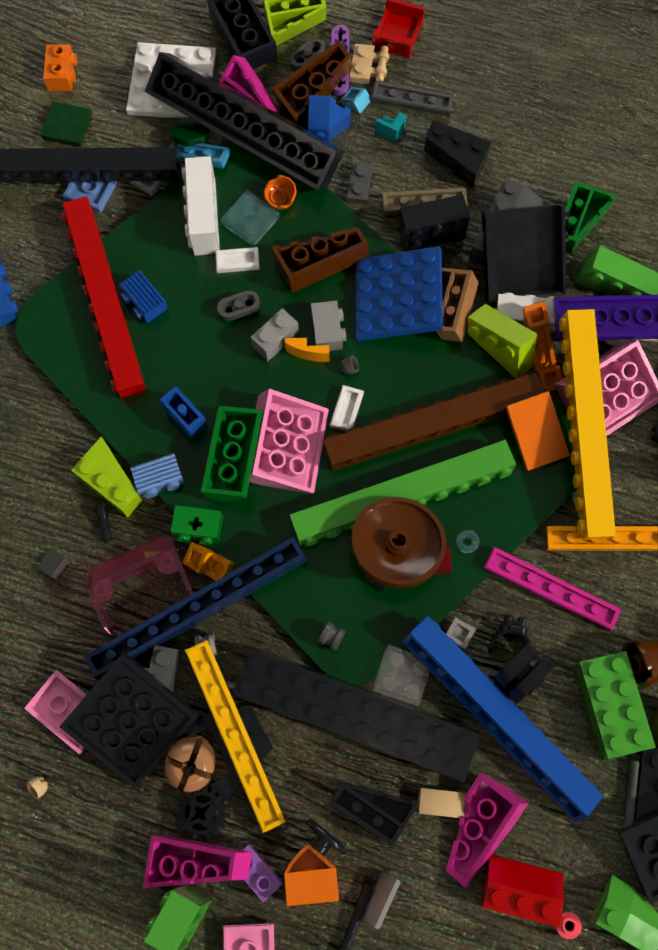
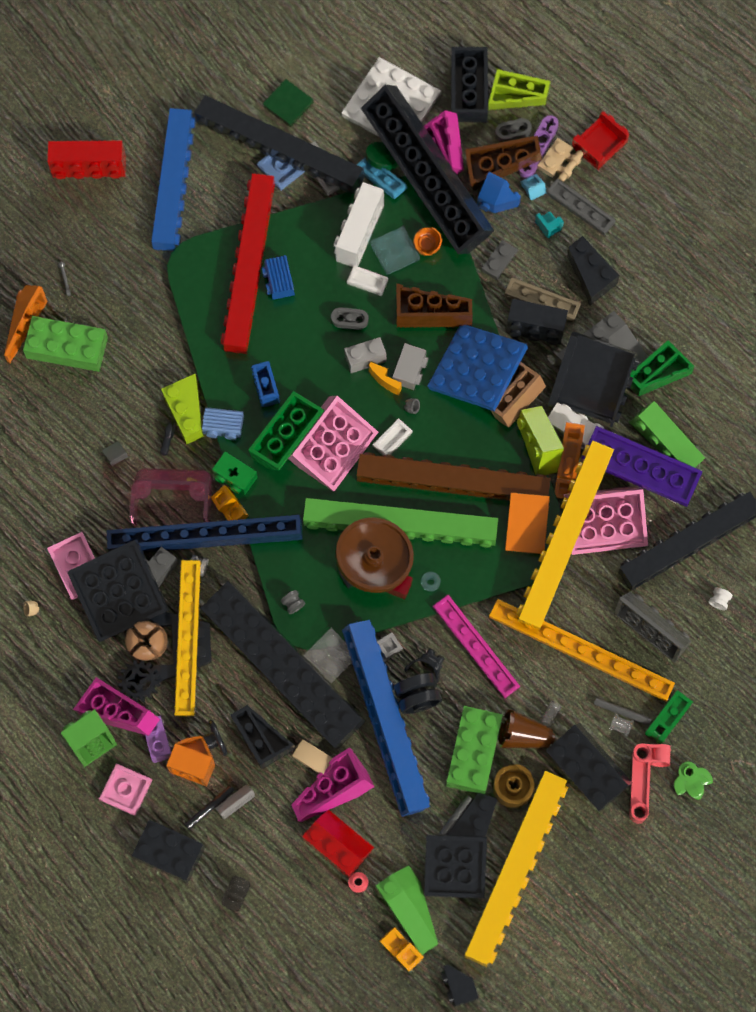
camera: 25 degrees right, 0 degrees up
orange brick [43,44,77,91] -> none

